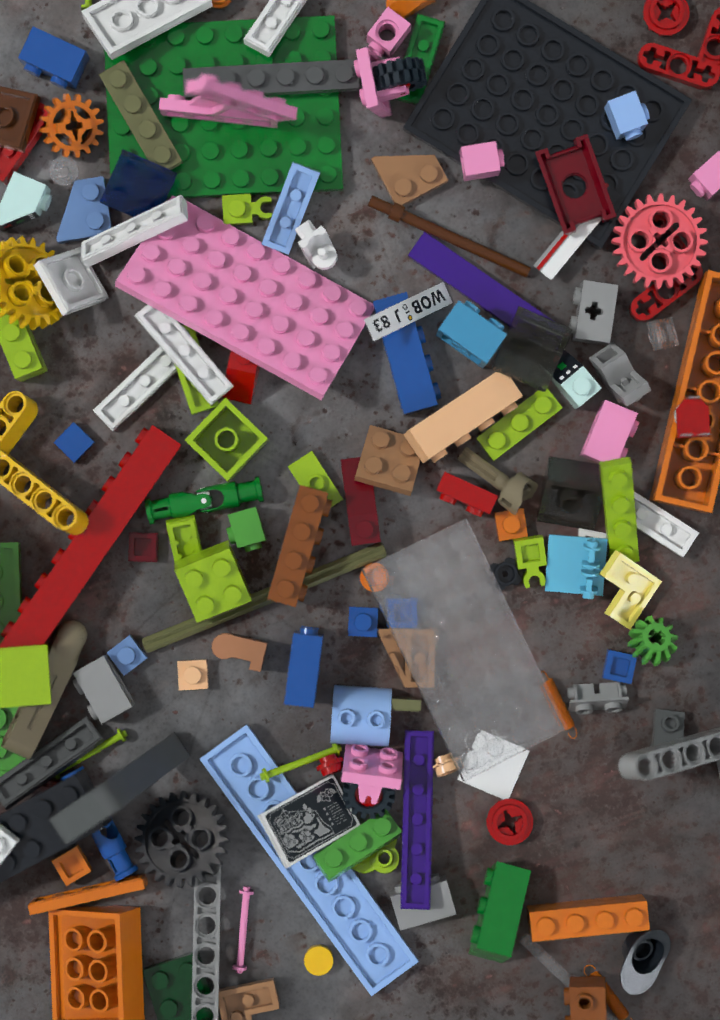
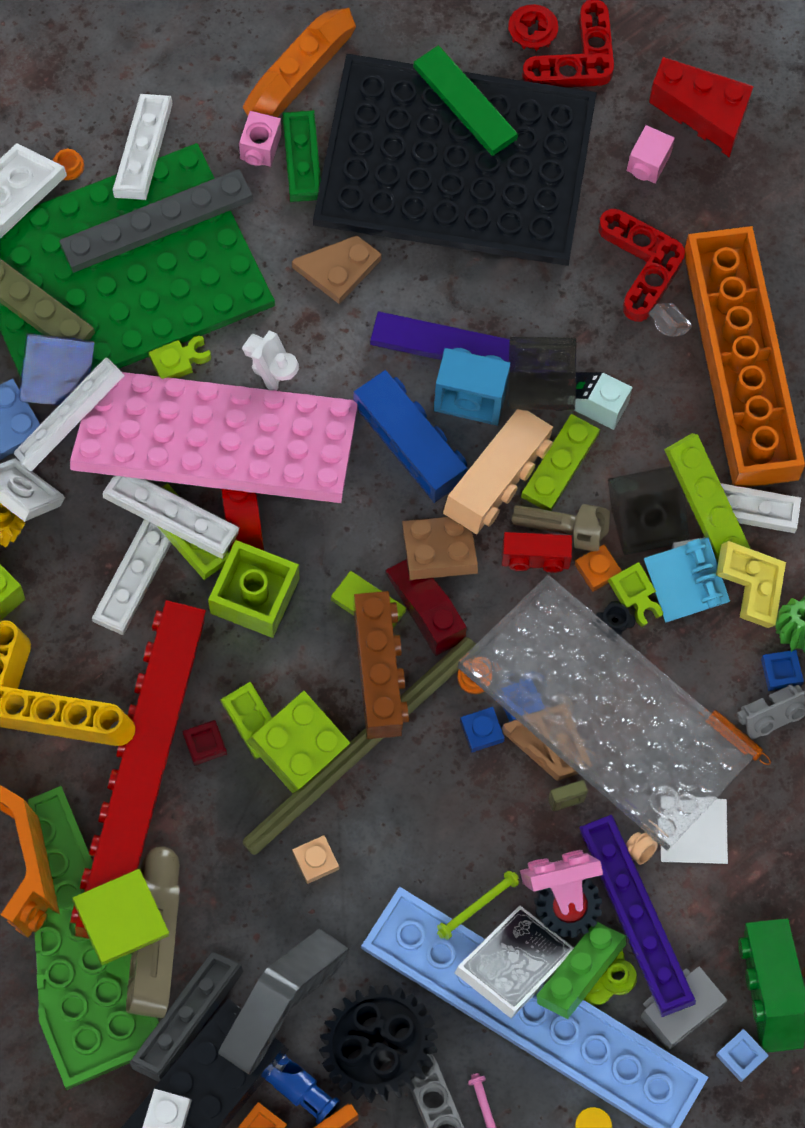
camera: 25 degrees left, 20 degrees down
blue tile [53,422,96,463] -> none
lime axle [53,728,128,779] -> none
light grey brick [72,654,135,724] -> none
medium blue plate [107,635,148,676] -> none
green piece [145,476,264,524] -> none
bright pink plate [159,75,297,128] -> none
nougat leg [212,633,268,672] -> none
bright green brick [226,507,267,552] -> none
light blue plate [262,161,320,255] -> none
blue brick [284,626,324,708] -> none
red plate [316,753,344,777] -> none
light blue brick [330,685,392,747] -> none
plate [354,47,427,118] -> none
white sticker [364,282,453,341] -> none
reddish brown bar [368,195,531,278] -> none
bright pink brick [459,141,505,181] -> none
red gear [486,798,533,845] -> none
white sticker [534,181,621,279] -> none
dark red piece [535,134,616,235] -> none
light grey brick [568,280,619,346] -> none
bright pink brick [580,400,639,463] -> none
light grey brick [589,342,651,406] -> none
light blue brick [604,90,650,141] -> none
coral gear [611,193,708,290] -> none
red piece [674,396,711,438] -> none
none -> green tile [413,45,518,156]
none -> light blue plate [716,1029,769,1082]

